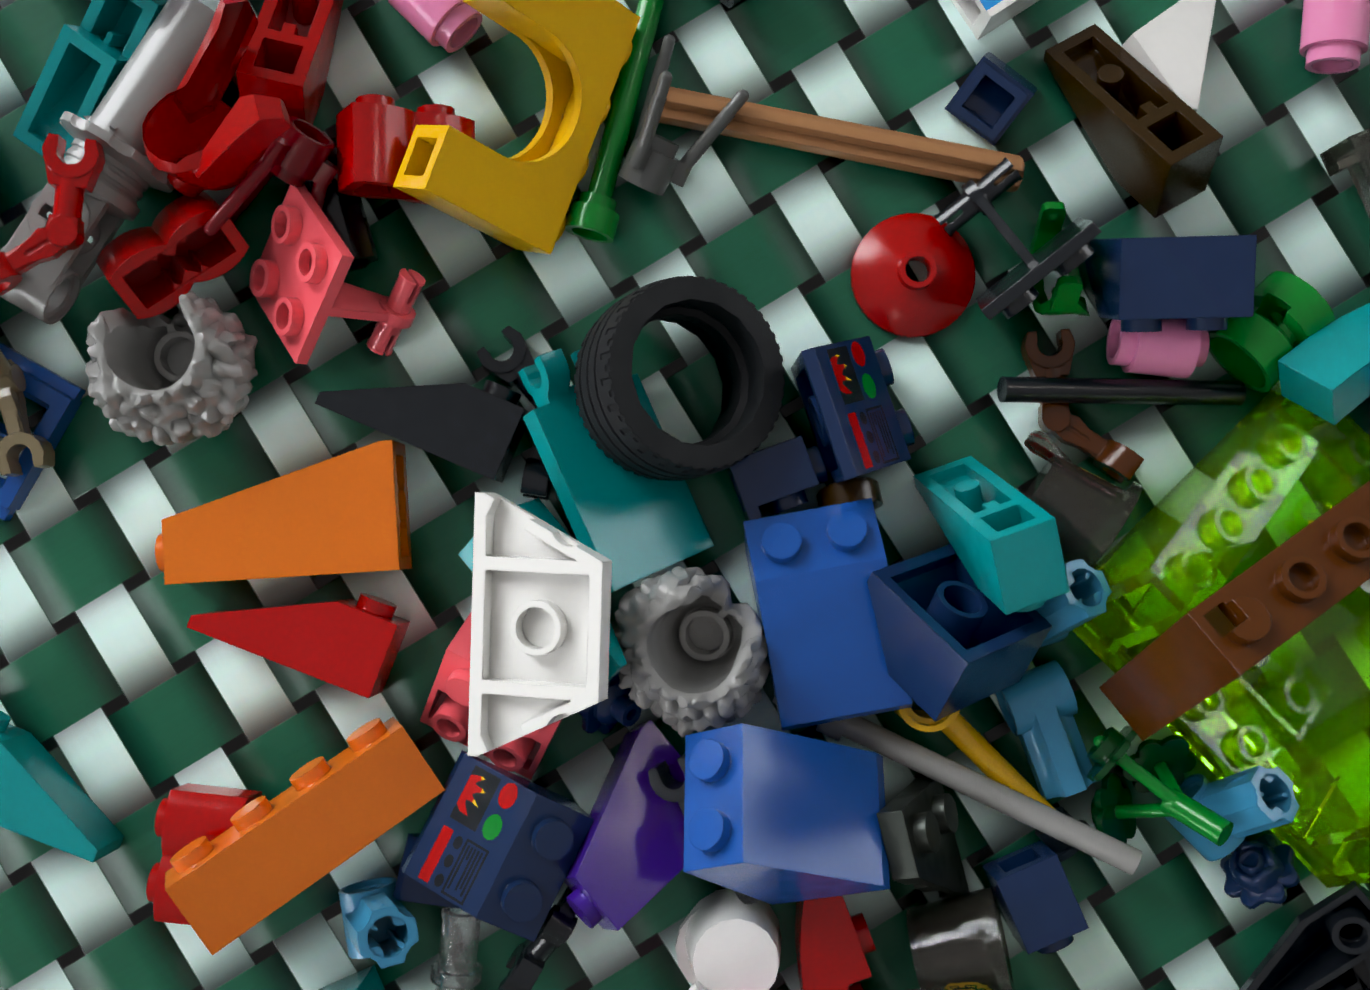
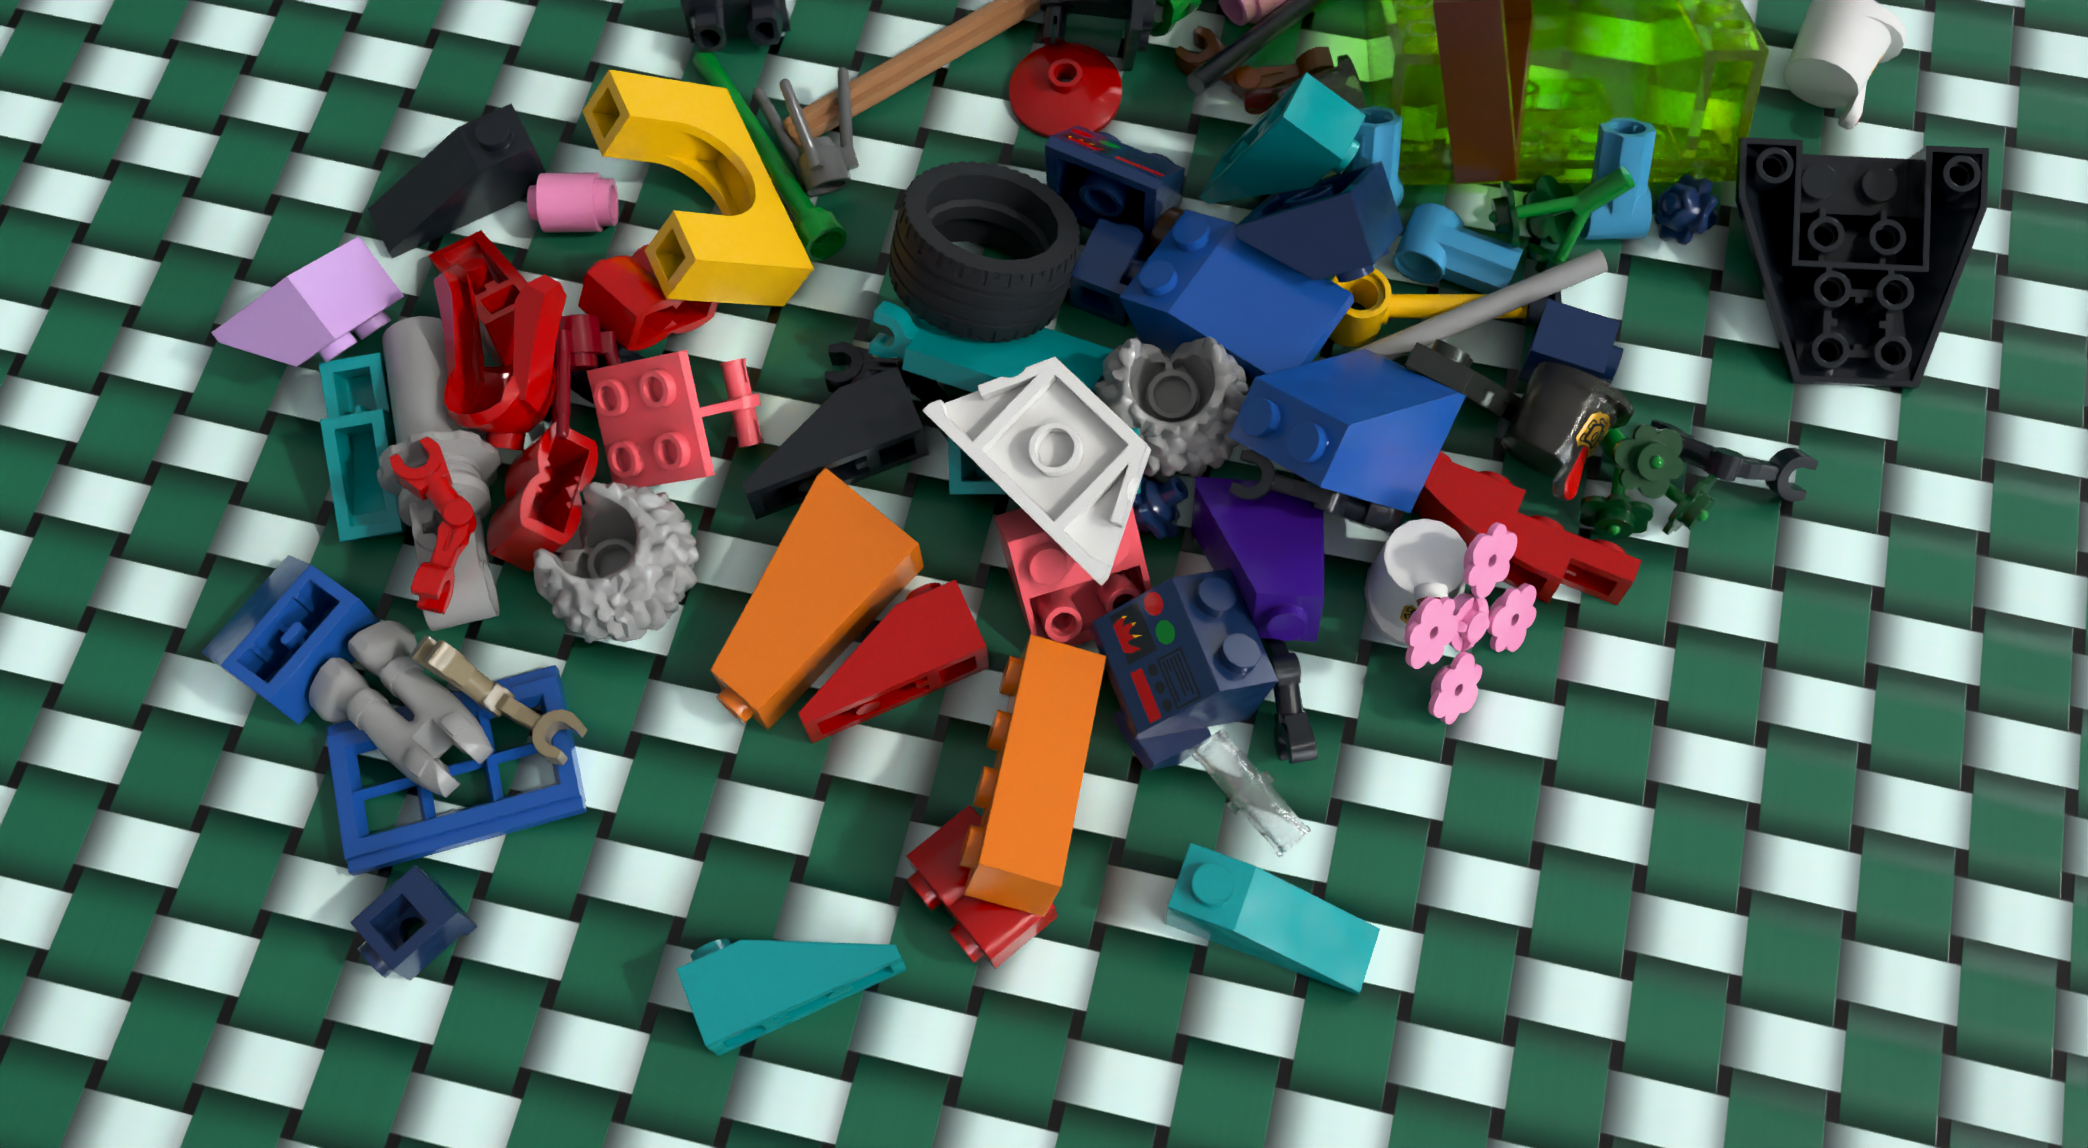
camera: 40 degrees left, 20 degrees down
dark azure piece [338,877,419,969] -> none

